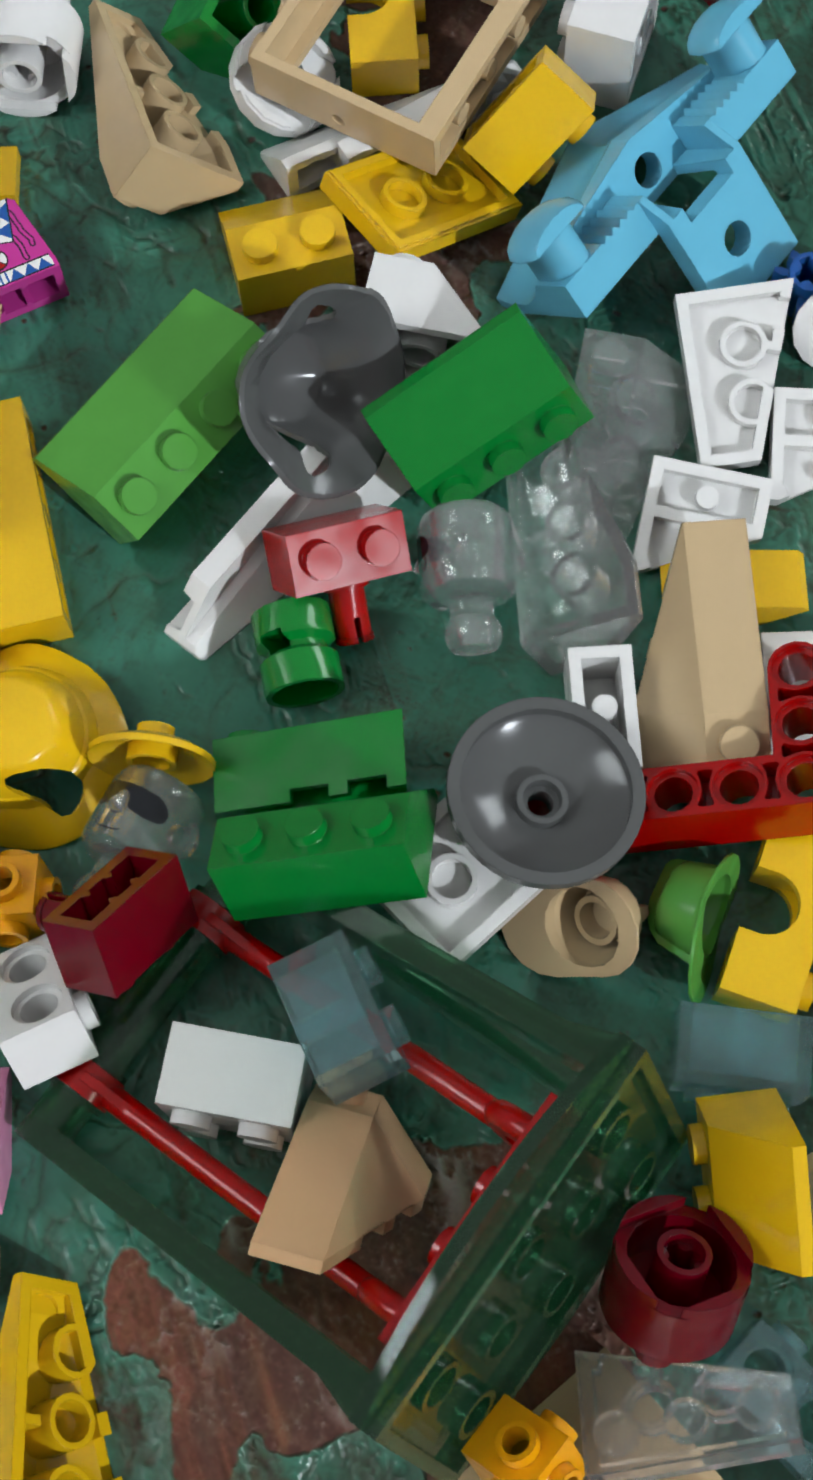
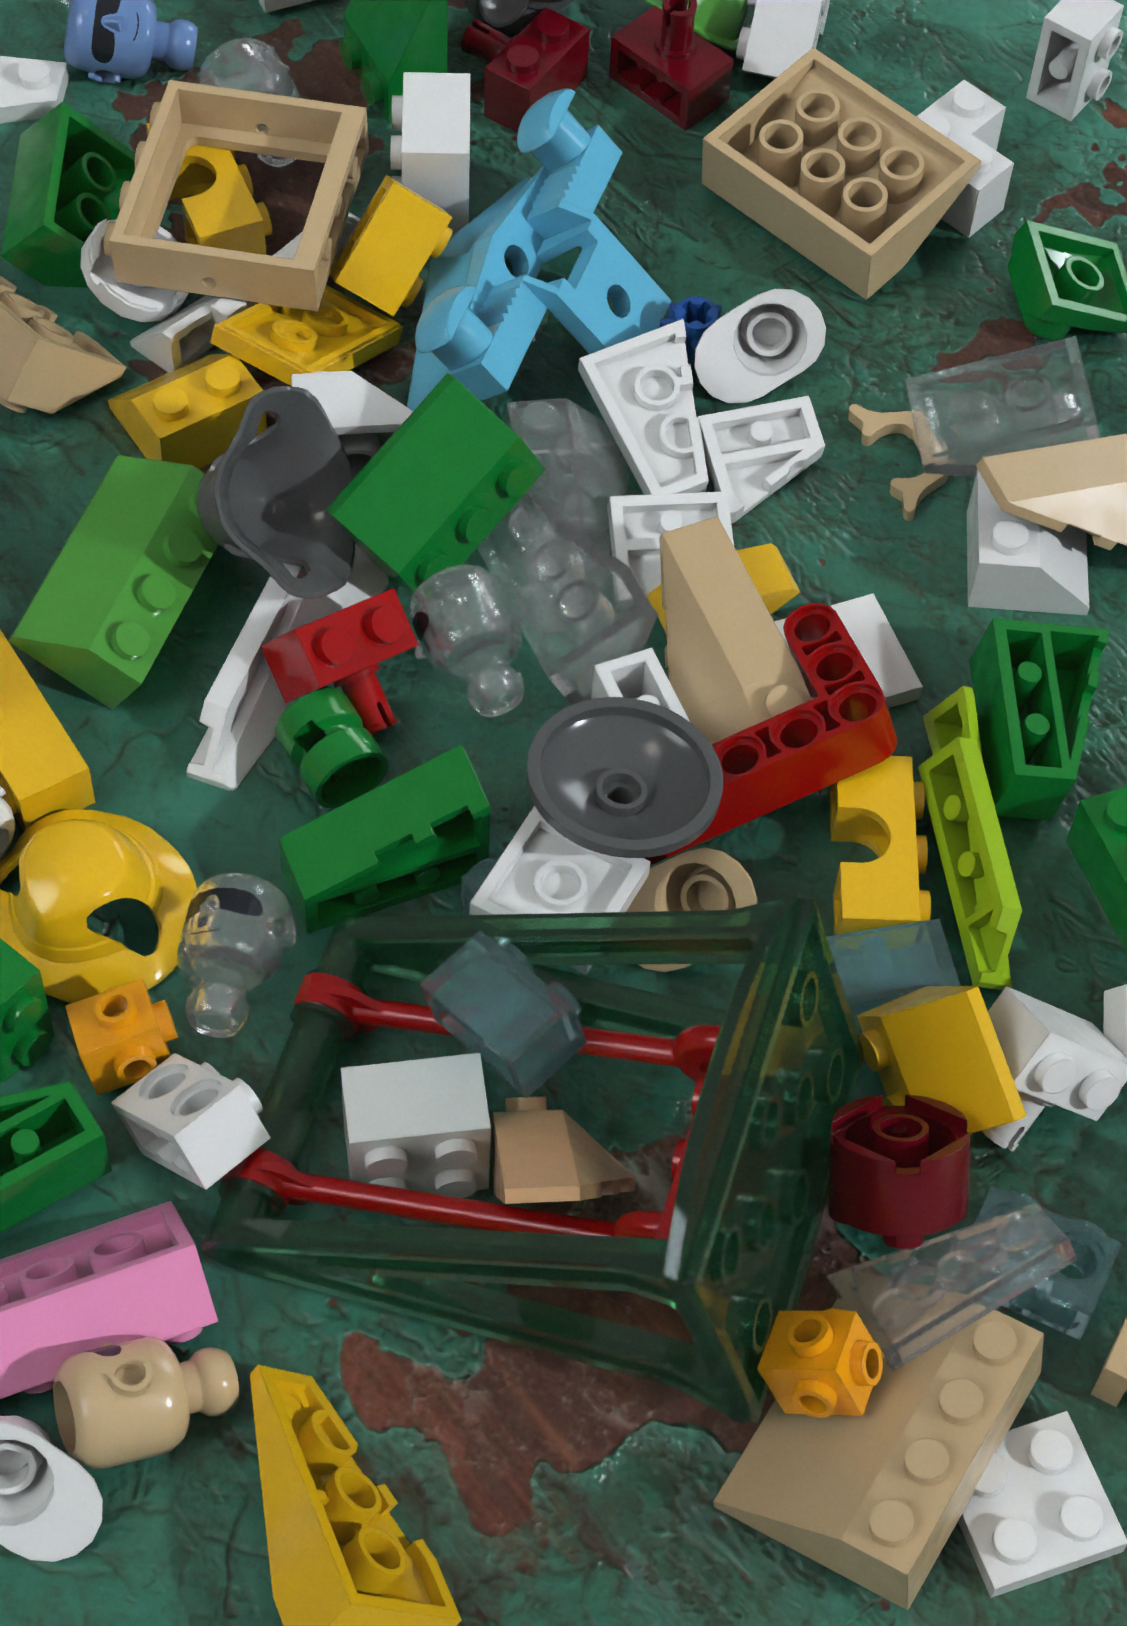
camera: 25 degrees left, 15 degrees down
dark red brick [35,846,198,998] -> none
yellow dish [87,721,216,786] -> none
green slope [207,788,438,921] -> none
bright green piece [647,852,740,1005] -> none

